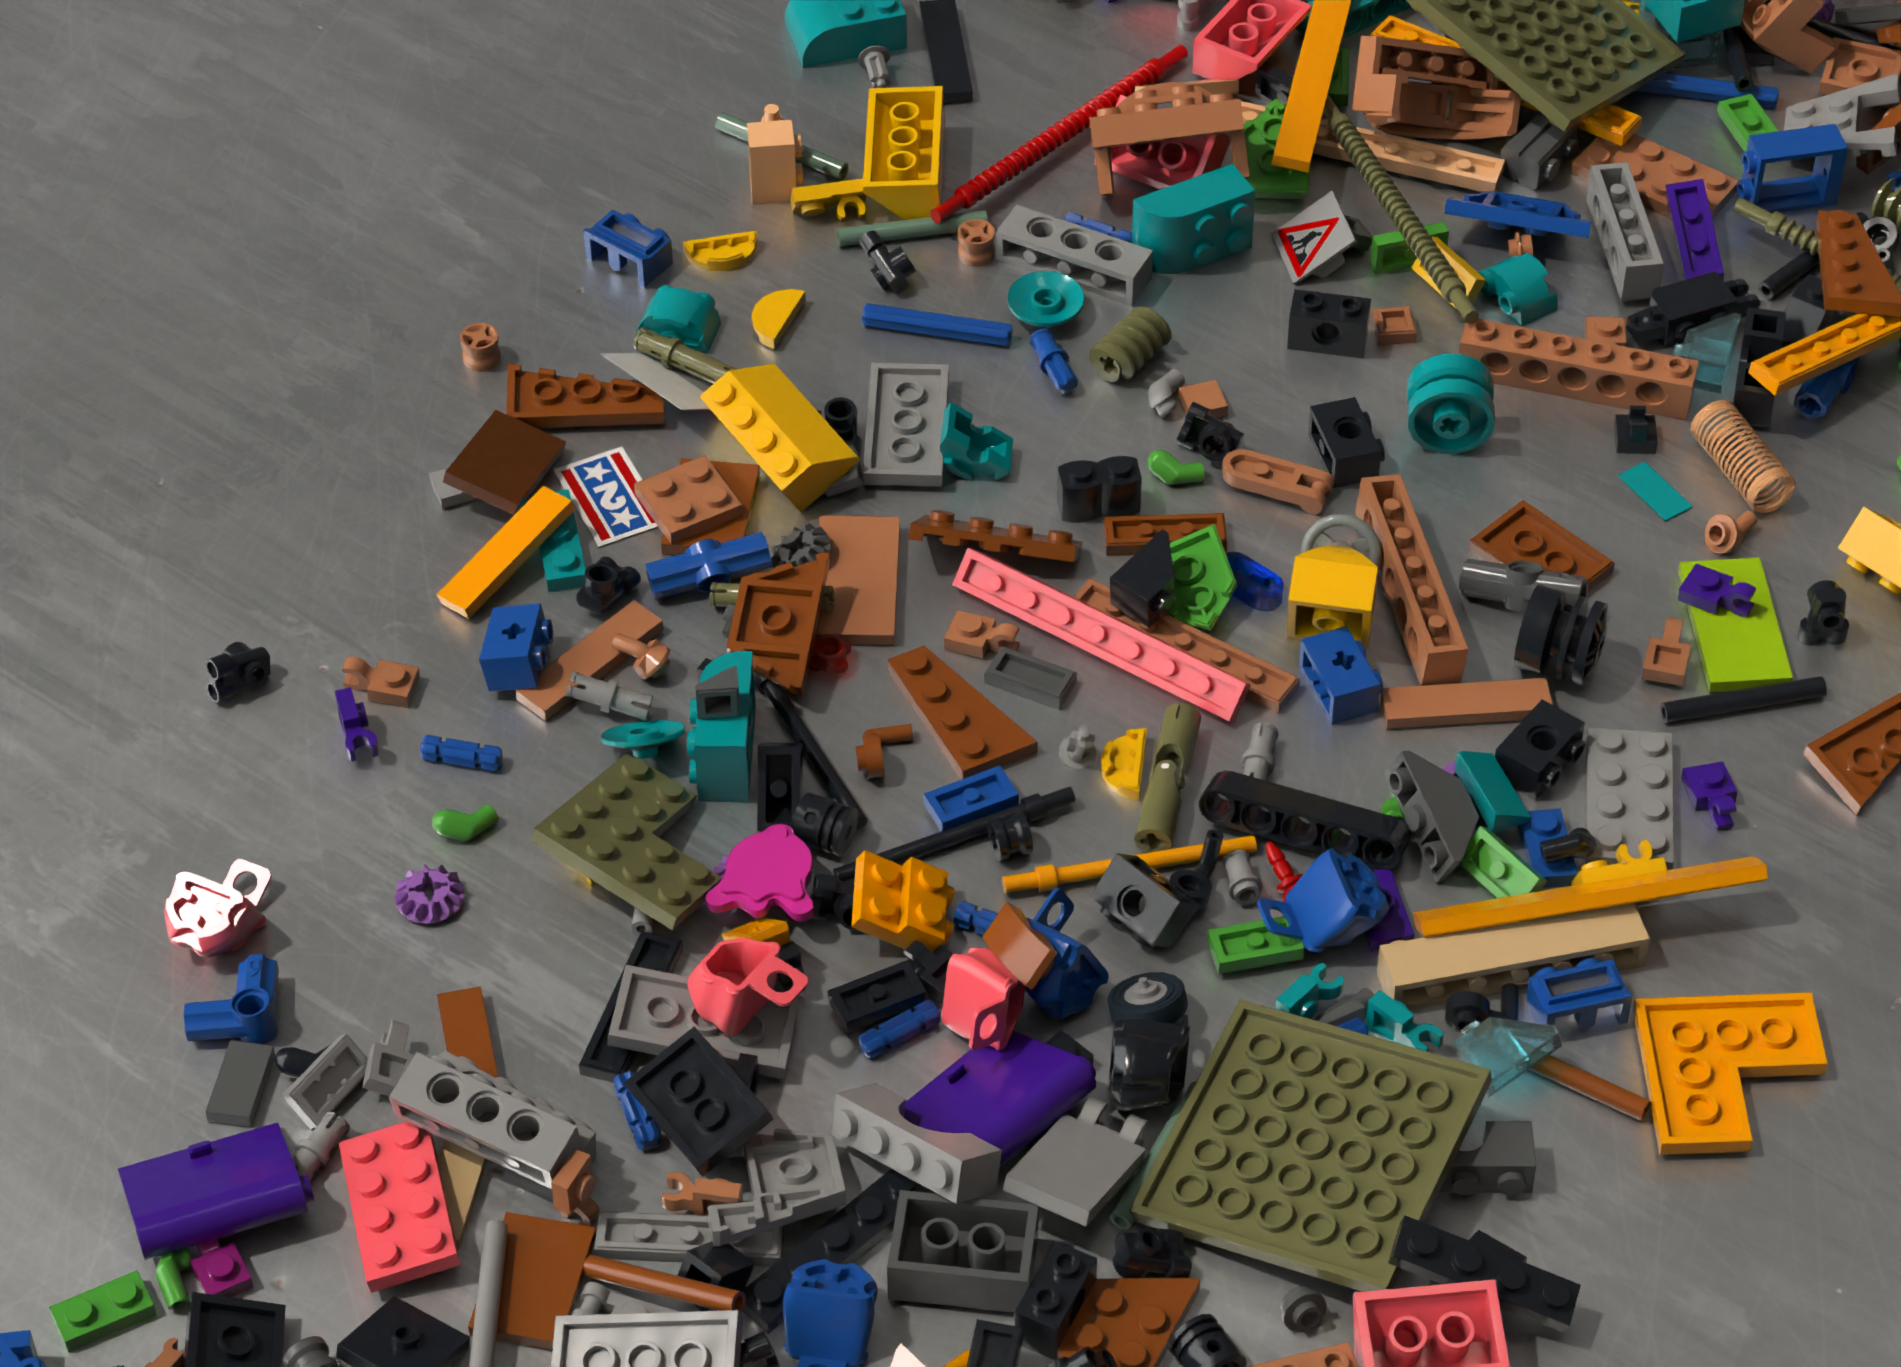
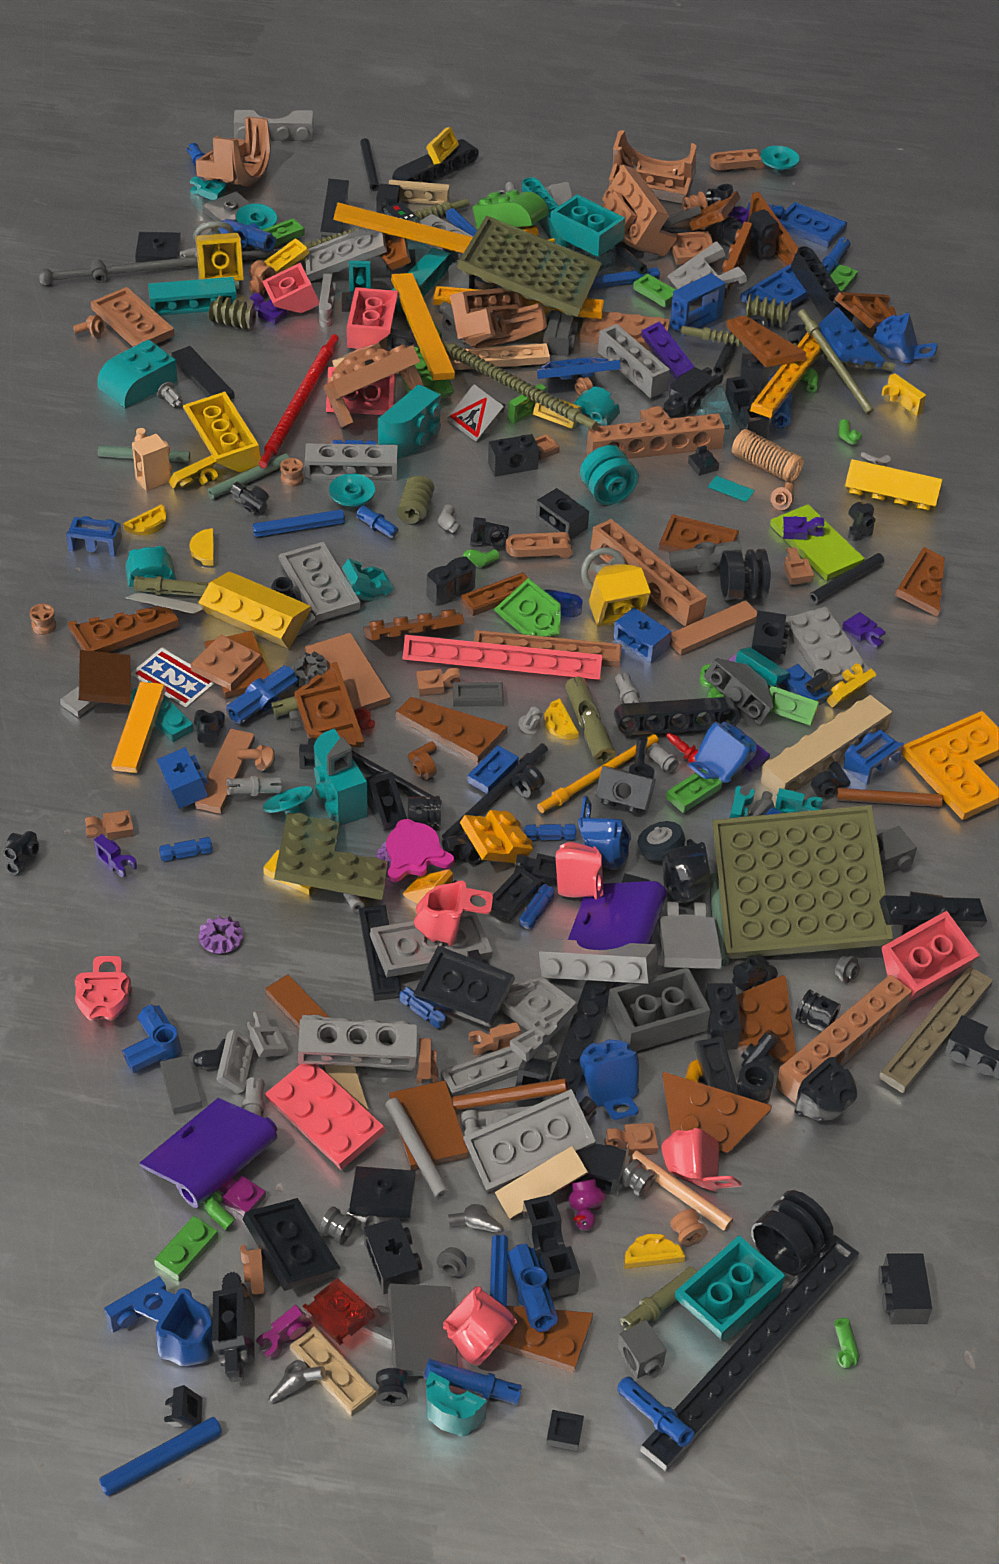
camera: 30 degrees left, 0 degrees up
bright green arm [432,804,499,842] -> none
dark orange slope [982,902,1057,989] -> none
black slope [1110,529,1176,628] -> none
nougat tile [1178,380,1228,418] -> none
light orange tile [1413,856,1768,937] -> none
clear light blue slope [1453,1017,1562,1097] -> none

